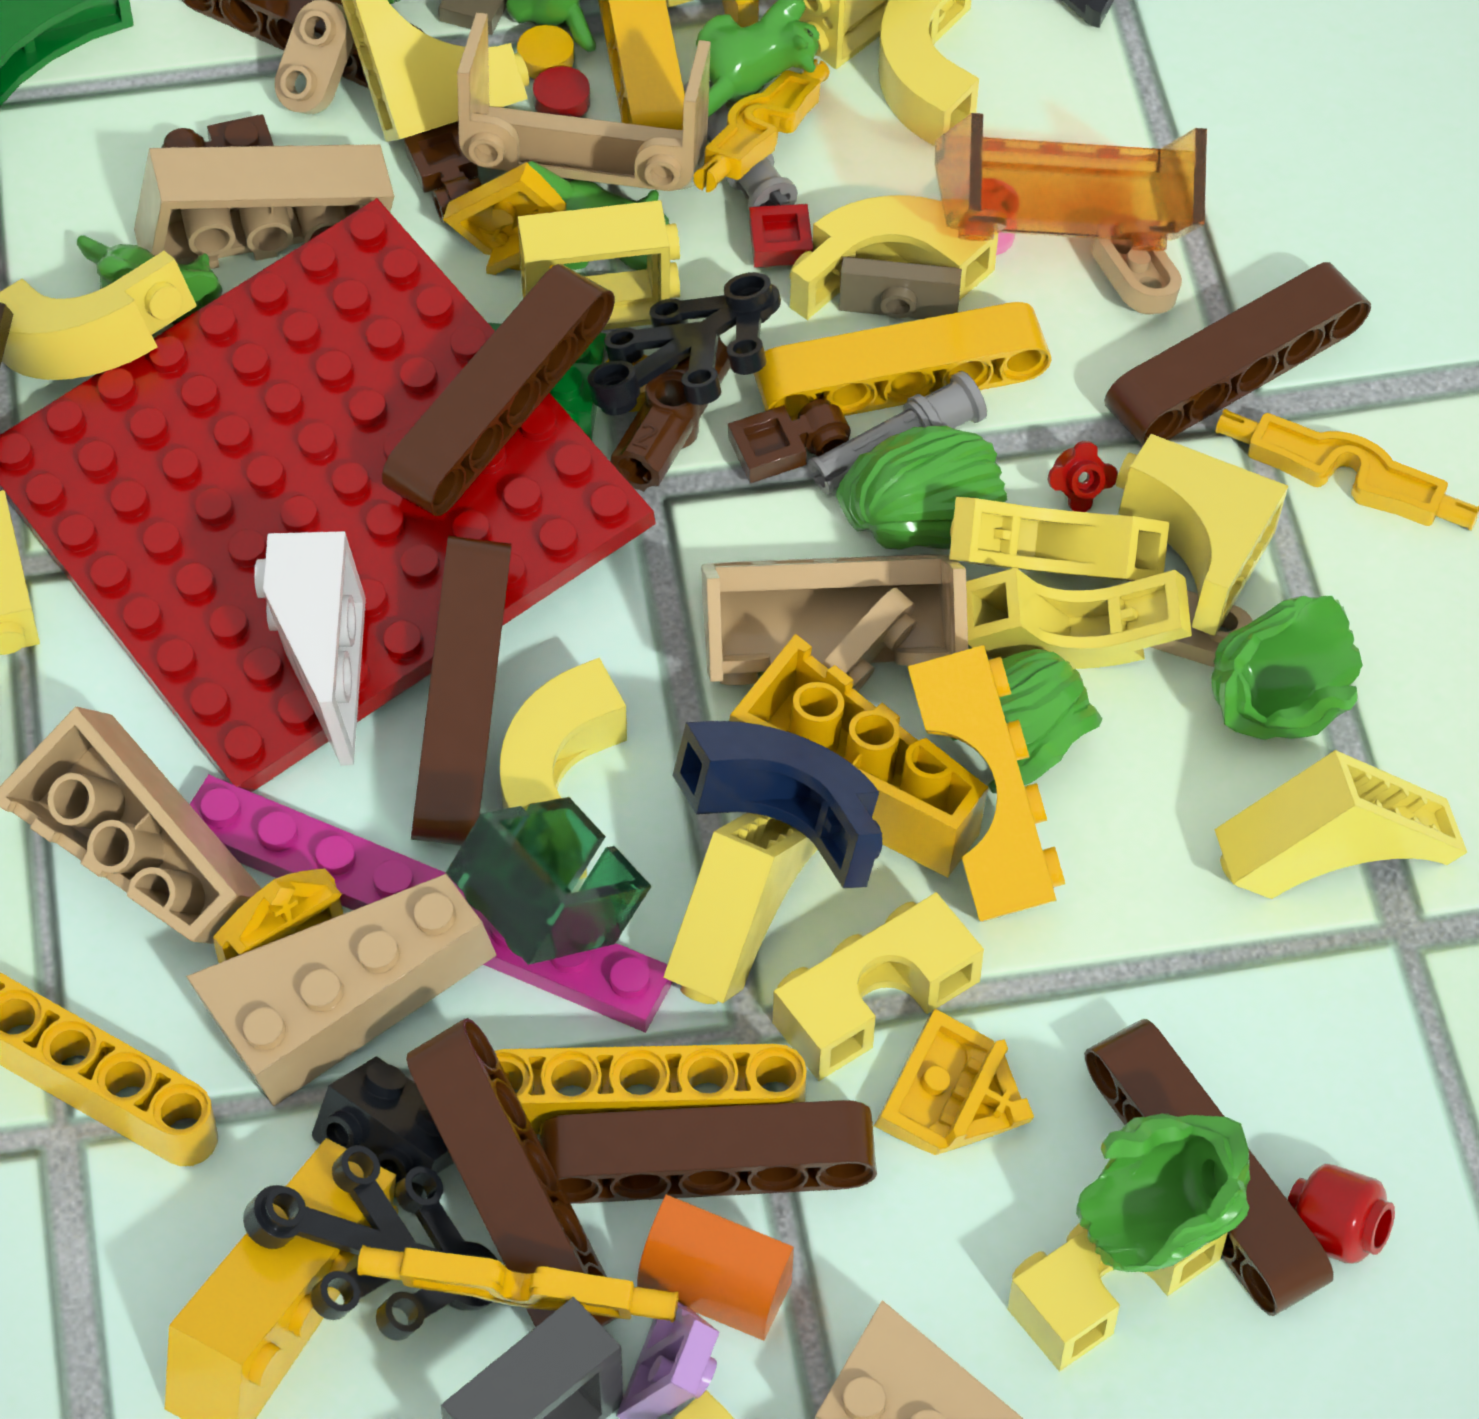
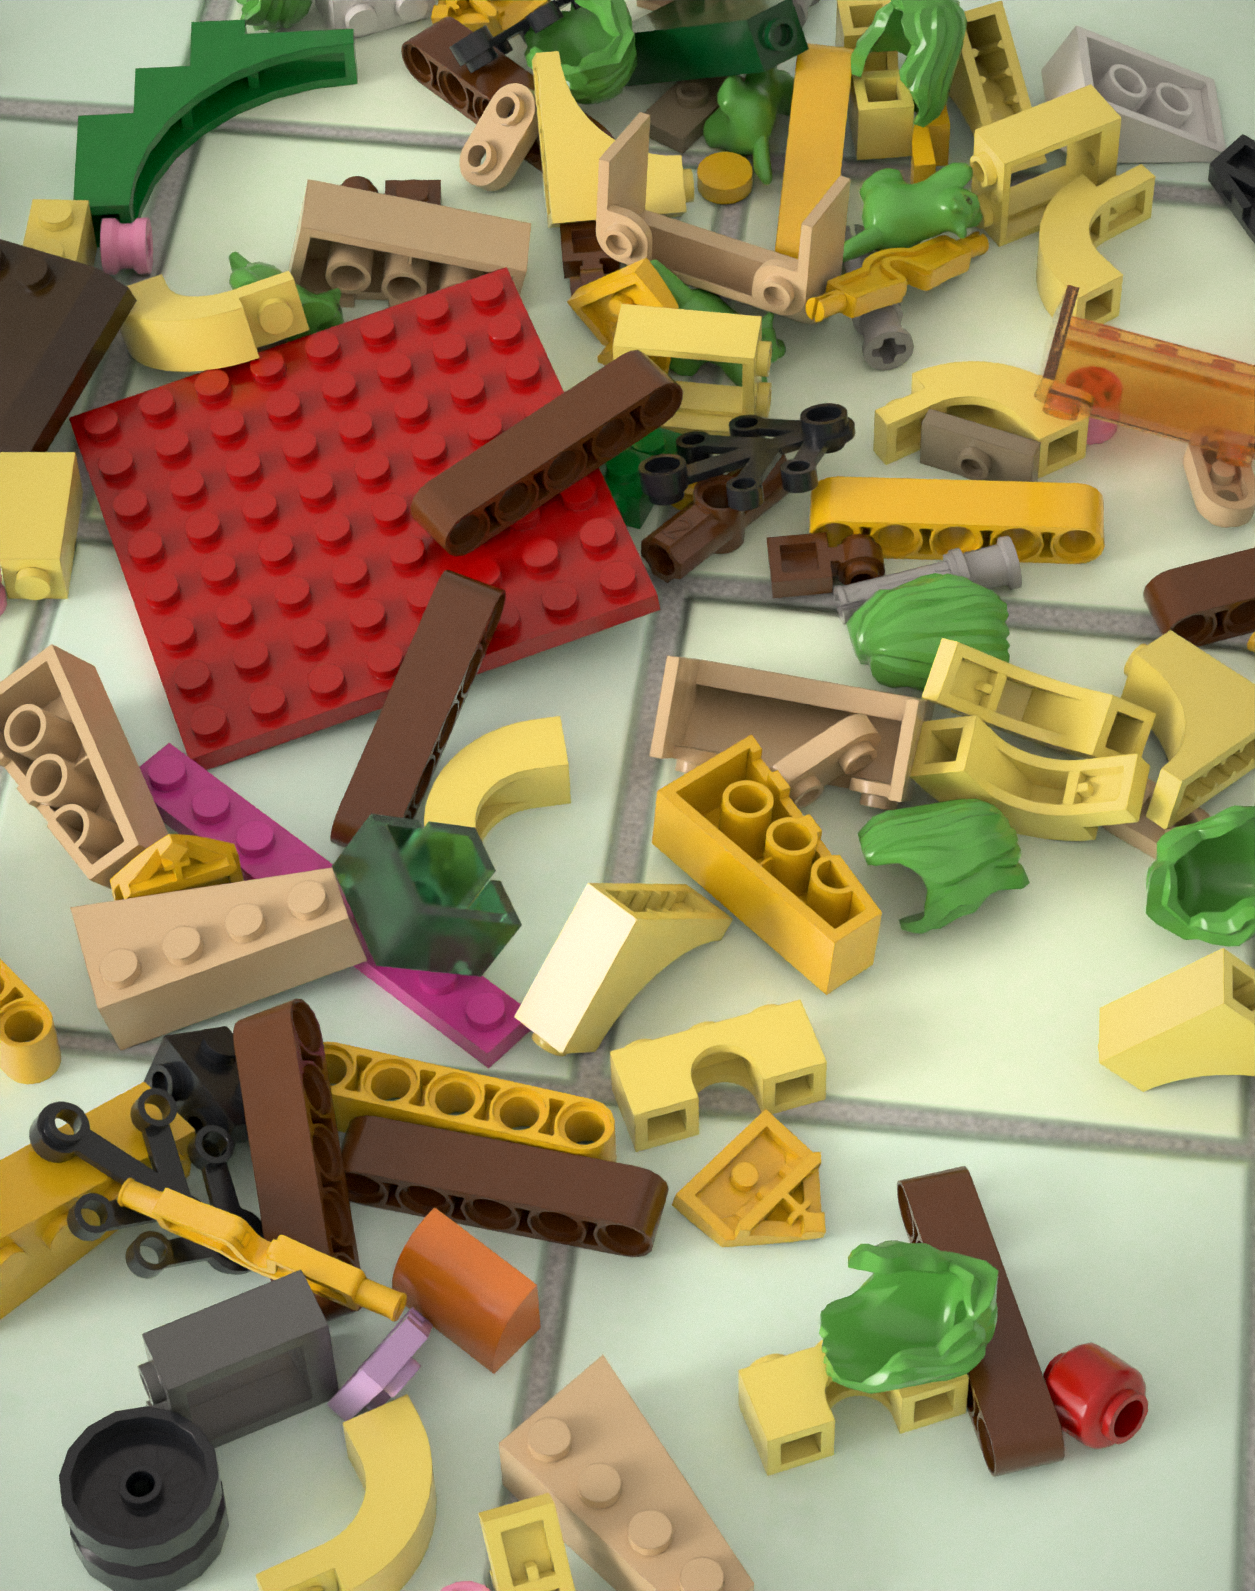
camera: 20 degrees right, 5 degrees down
white slope [255,531,366,766] -> none
red tile [533,66,590,118] -> none
dark blue arch [672,721,883,889] -> none
red plate [749,204,813,268] -> none
yellow arch [908,645,1066,922] -> none
red plate [1048,441,1118,512] -> none

